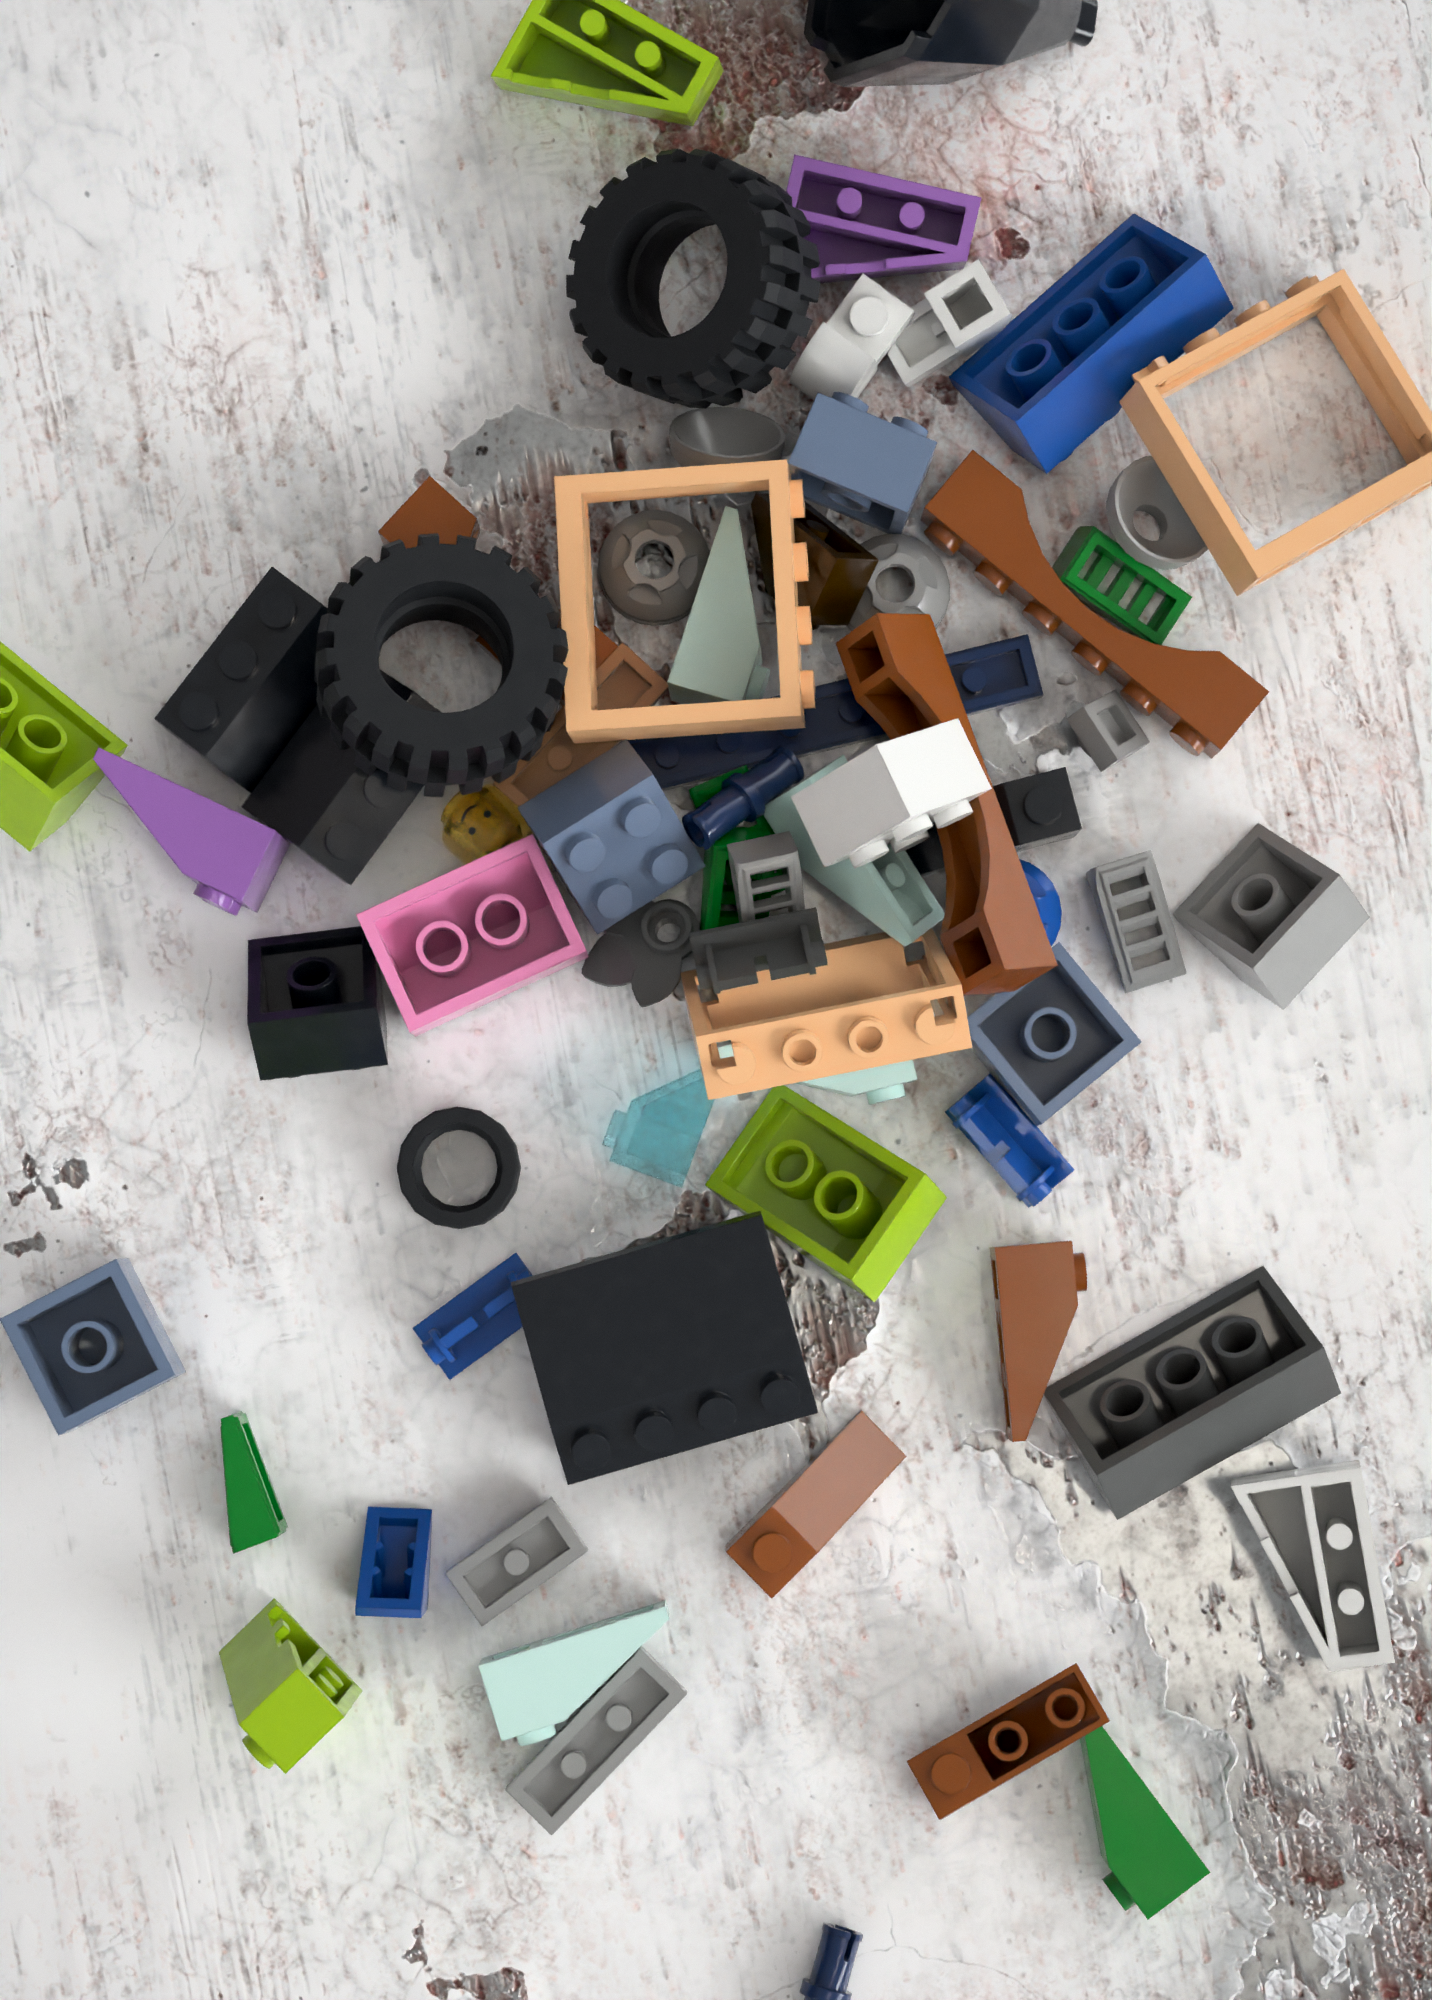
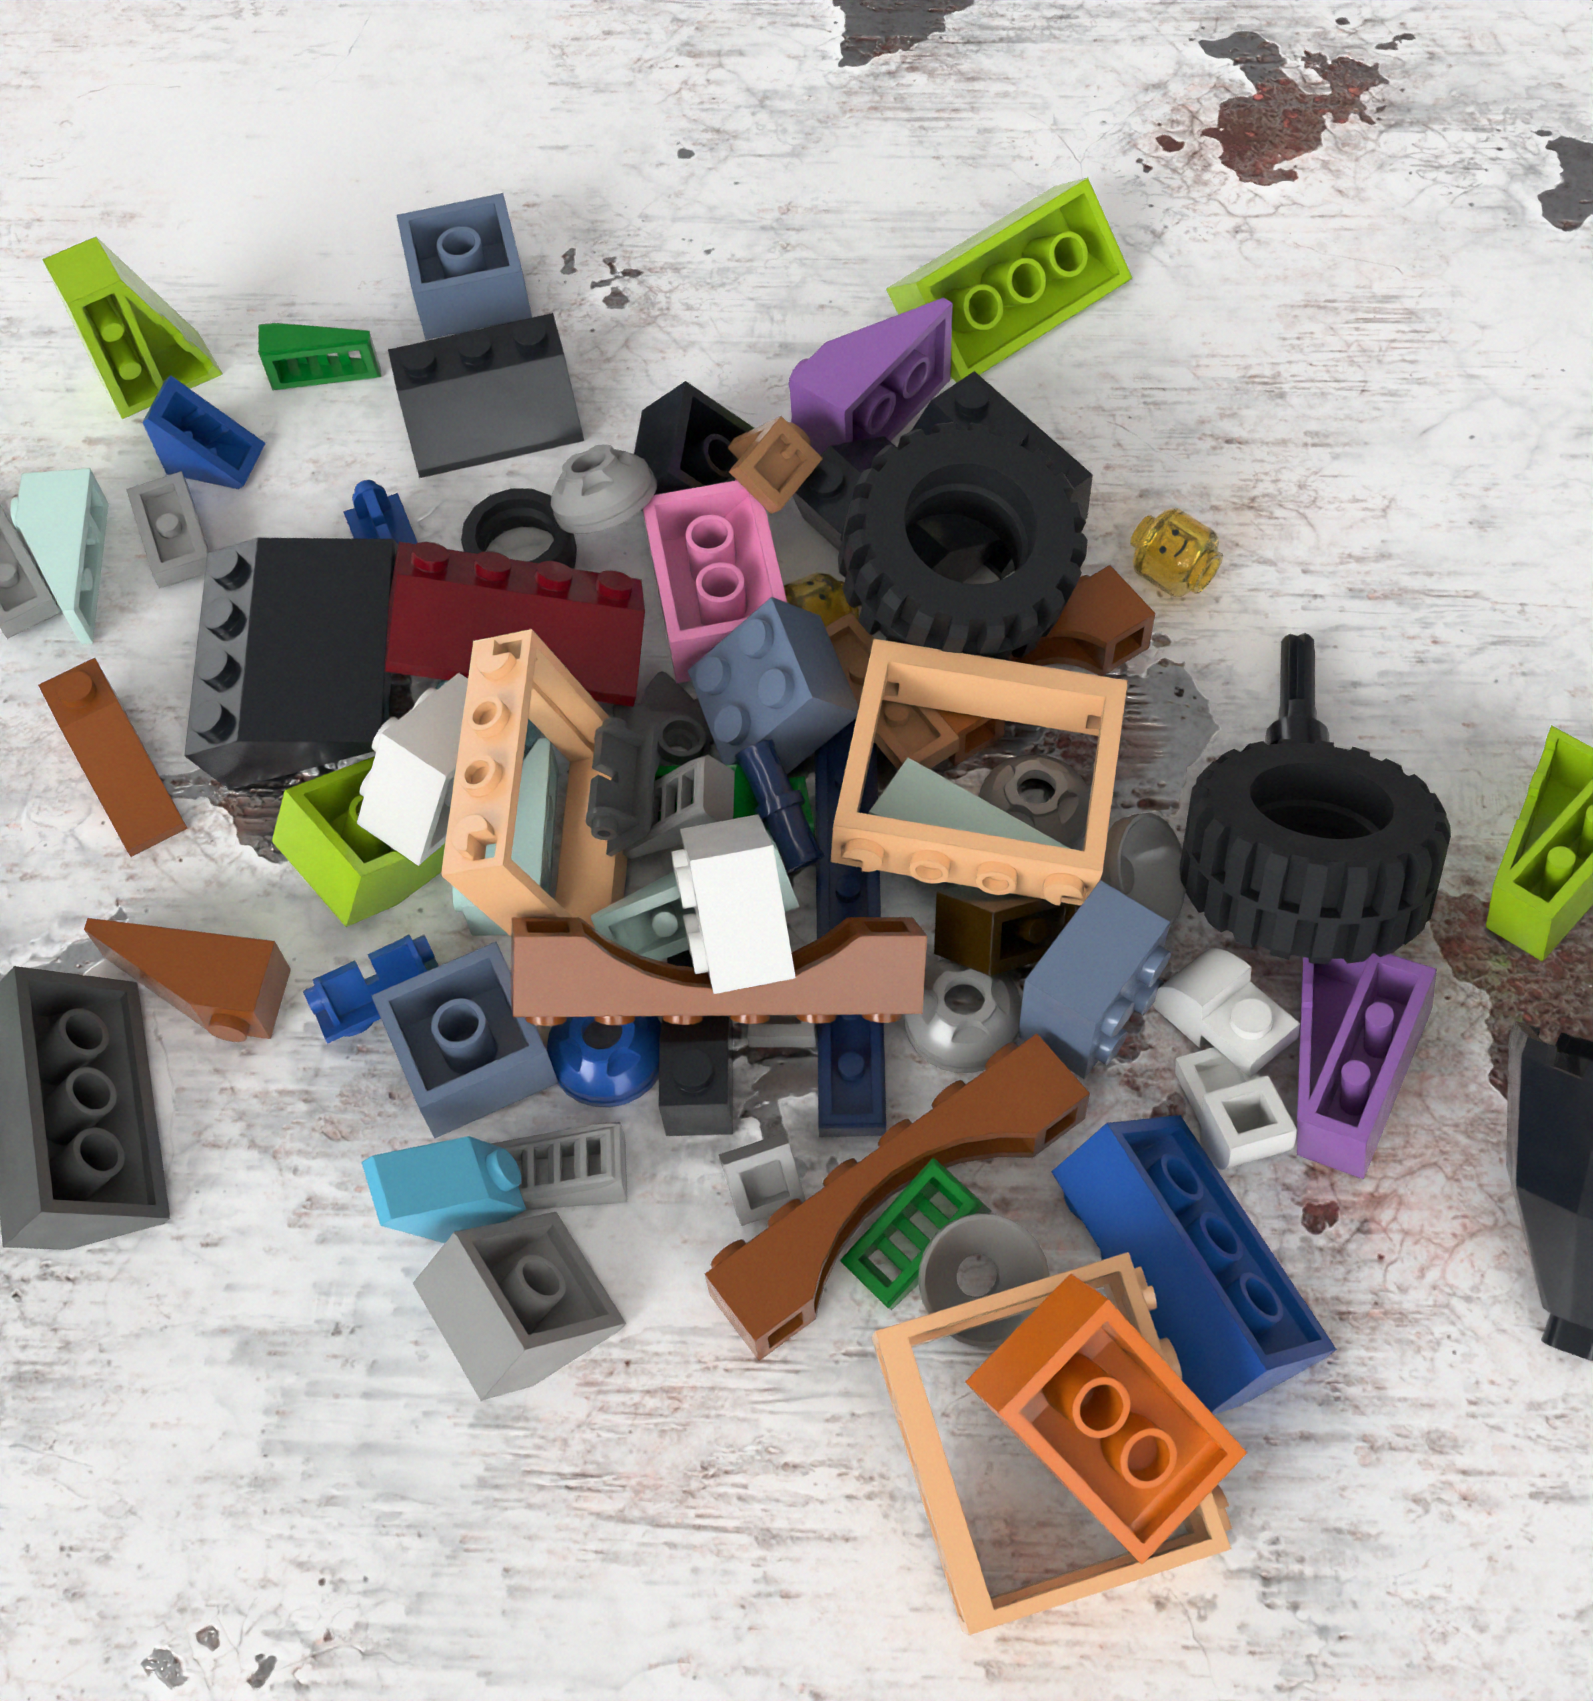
camera: 115 degrees right, 25 degrees down
none -> white brick [357,673,468,866]
none -> medium azure slope [361,1136,526,1243]
none -> dark red slope [385,542,645,707]
none -> black slope [388,313,584,478]
none -> light grey piece [551,444,657,534]
none -> medium nougat bracket [728,416,823,514]
none -> orange slope [965,1273,1247,1565]
none -> clear yellow head [1130,508,1223,597]
none -> black piece [1265,633,1329,745]

